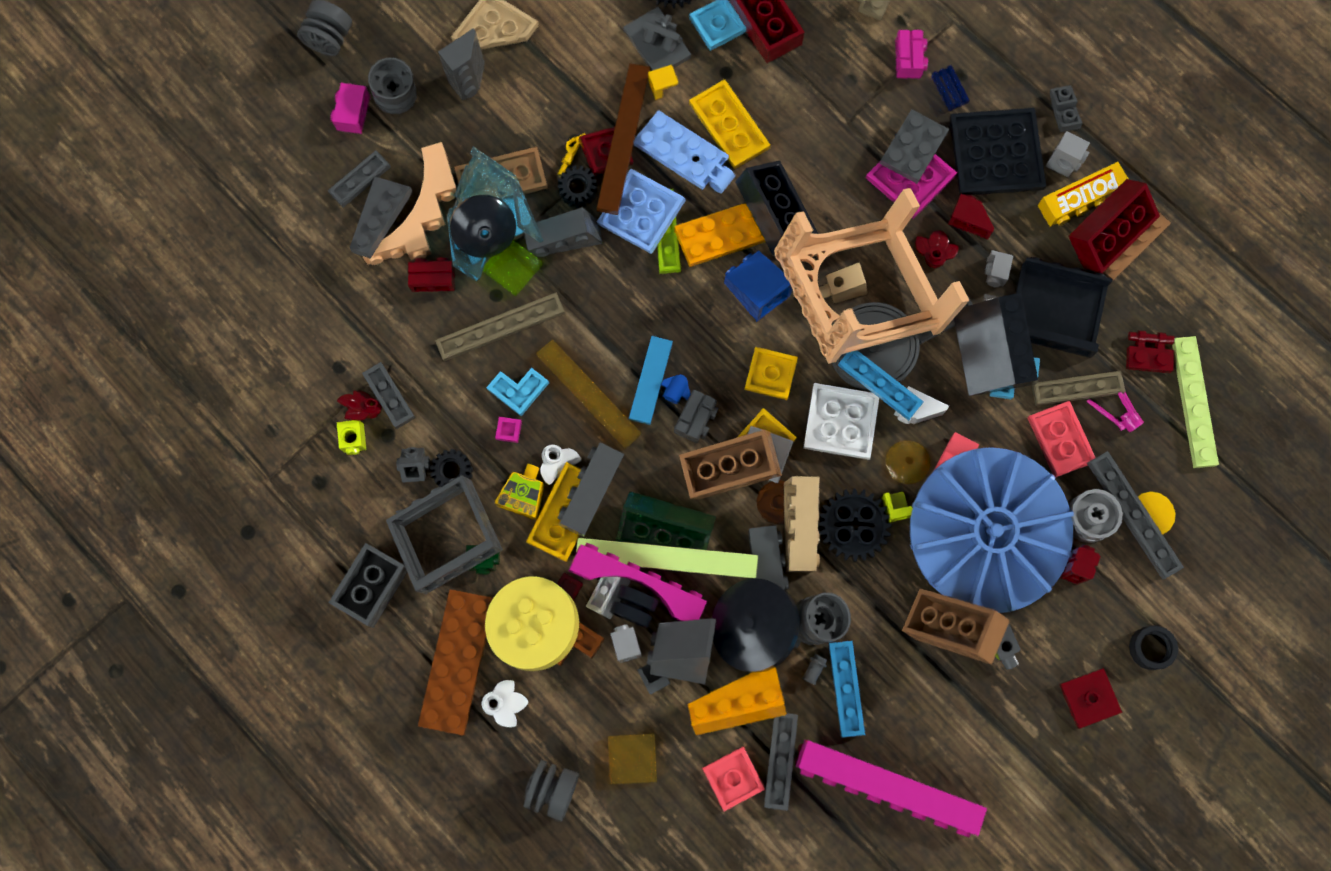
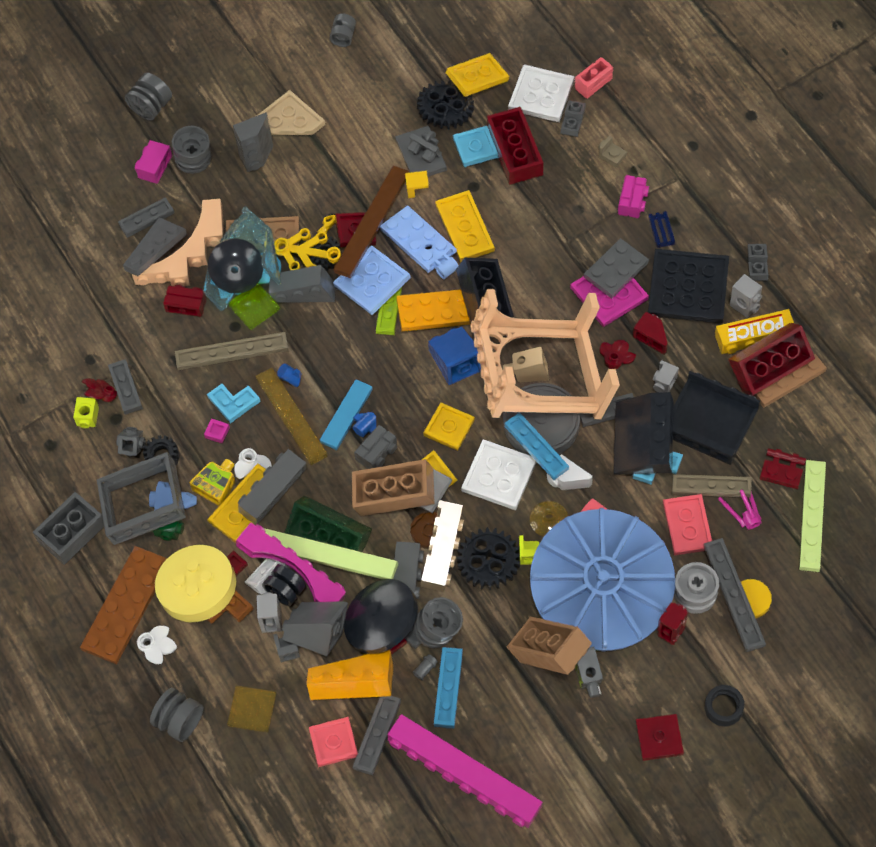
camera: 15 degrees right, 15 degrees down
none -> medium blue rock [149,481,197,510]
none -> yellow plant [273,228,342,271]
none -> blue piece [277,363,302,387]

